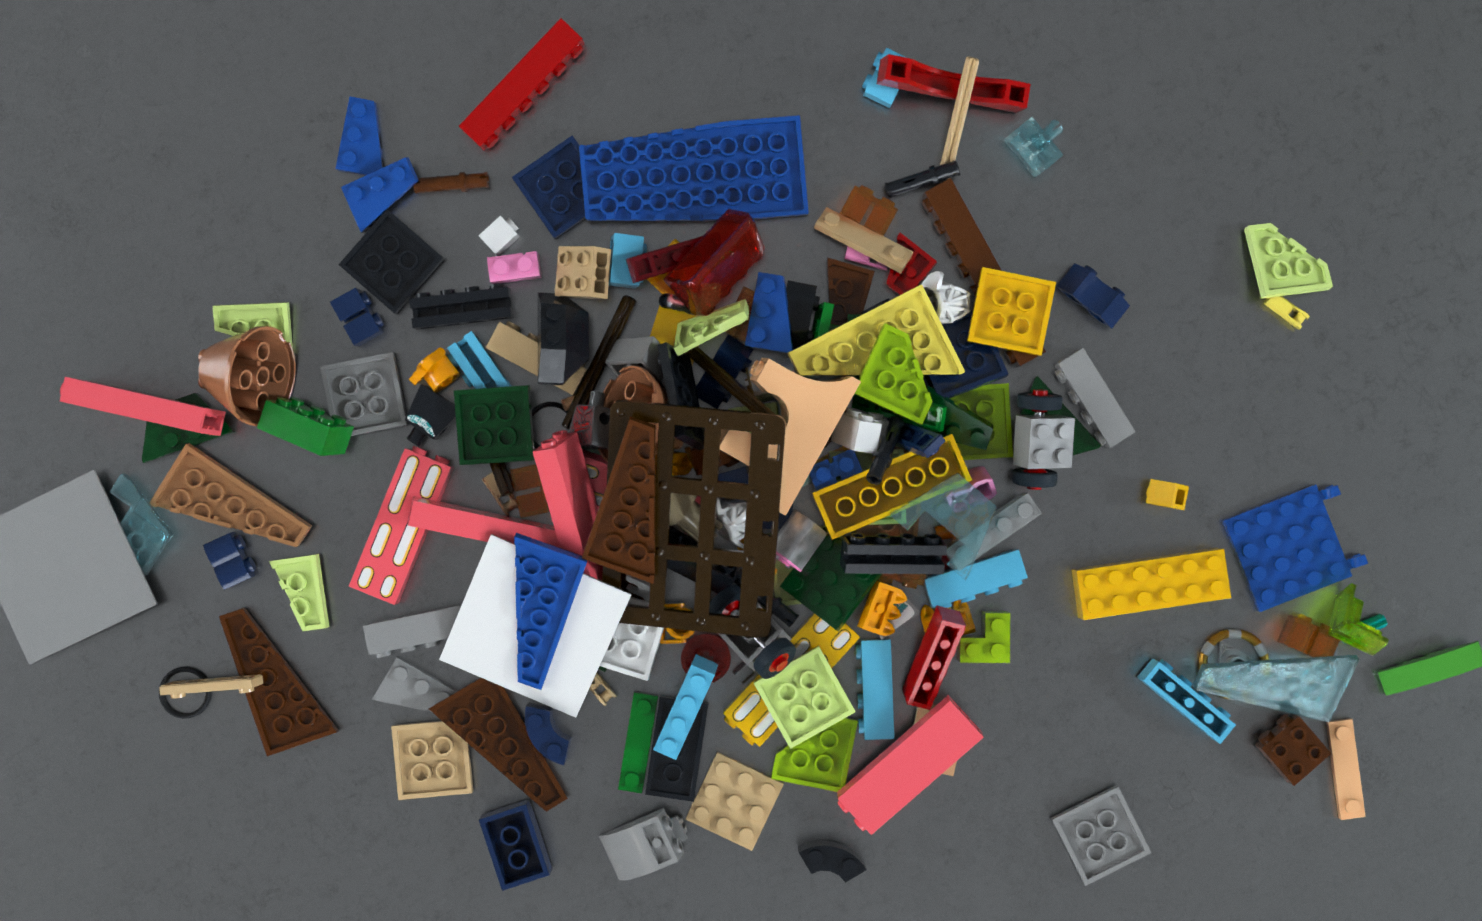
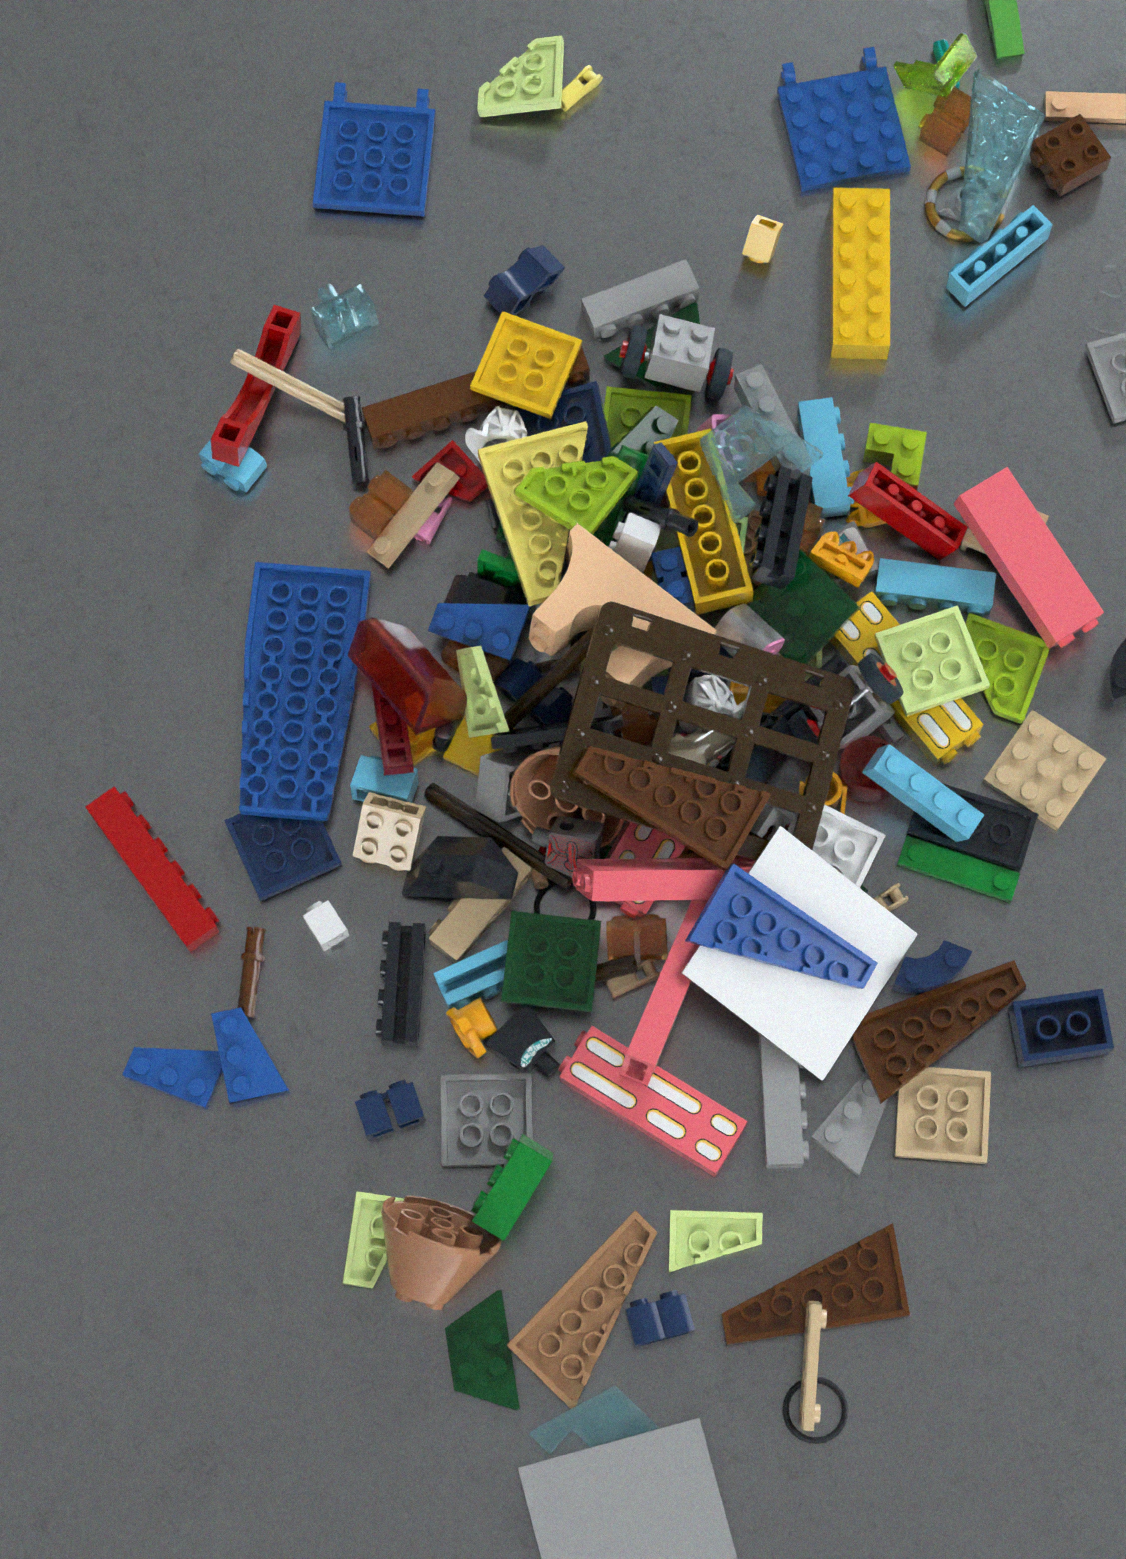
camera: 80 degrees left, 15 degrees down
coral brick [60,377,226,436] -> none
black plate [338,209,444,314] -> none
bright pink brick [487,251,542,284] -> none
light grey piece [599,808,688,880] -> none
reddish brown wing [827,257,875,326] -> none
none -> blue plate [313,82,436,216]

